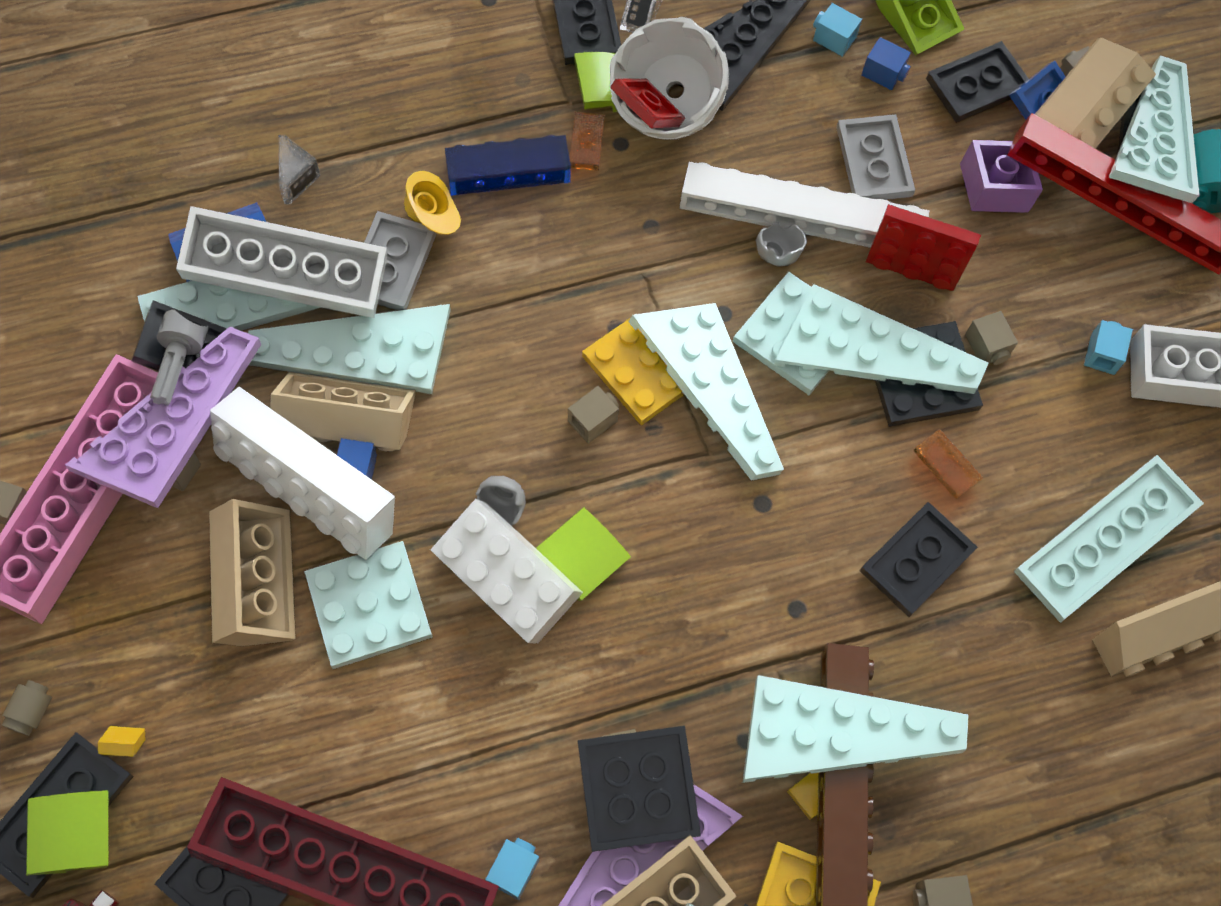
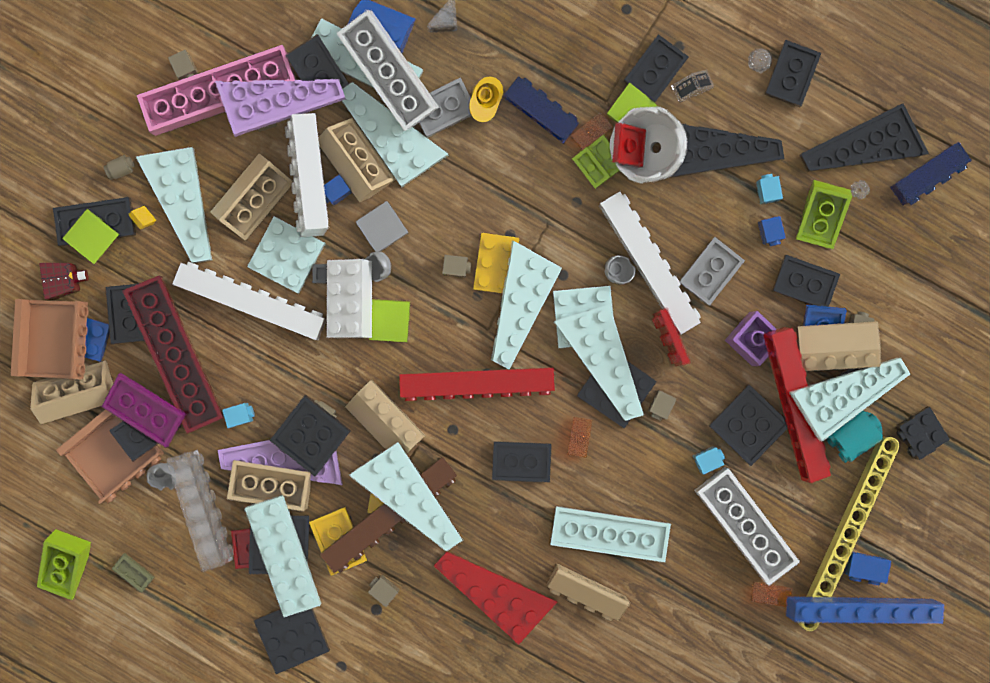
camera: 55 degrees right, 20 degrees up
light grey piece [150,310,208,405] -> none
none -> light aqua wing [136,147,212,263]
none -> white brick [173,262,327,340]
none -> dark grey plate [312,264,327,284]
none -> tan slope [345,380,425,454]
none -> light grey tile [356,201,408,252]
none -> red brick [399,368,555,401]
none -> red wing [434,551,558,645]
none -> lime slope [572,135,620,189]
none -> black plate [708,385,788,466]

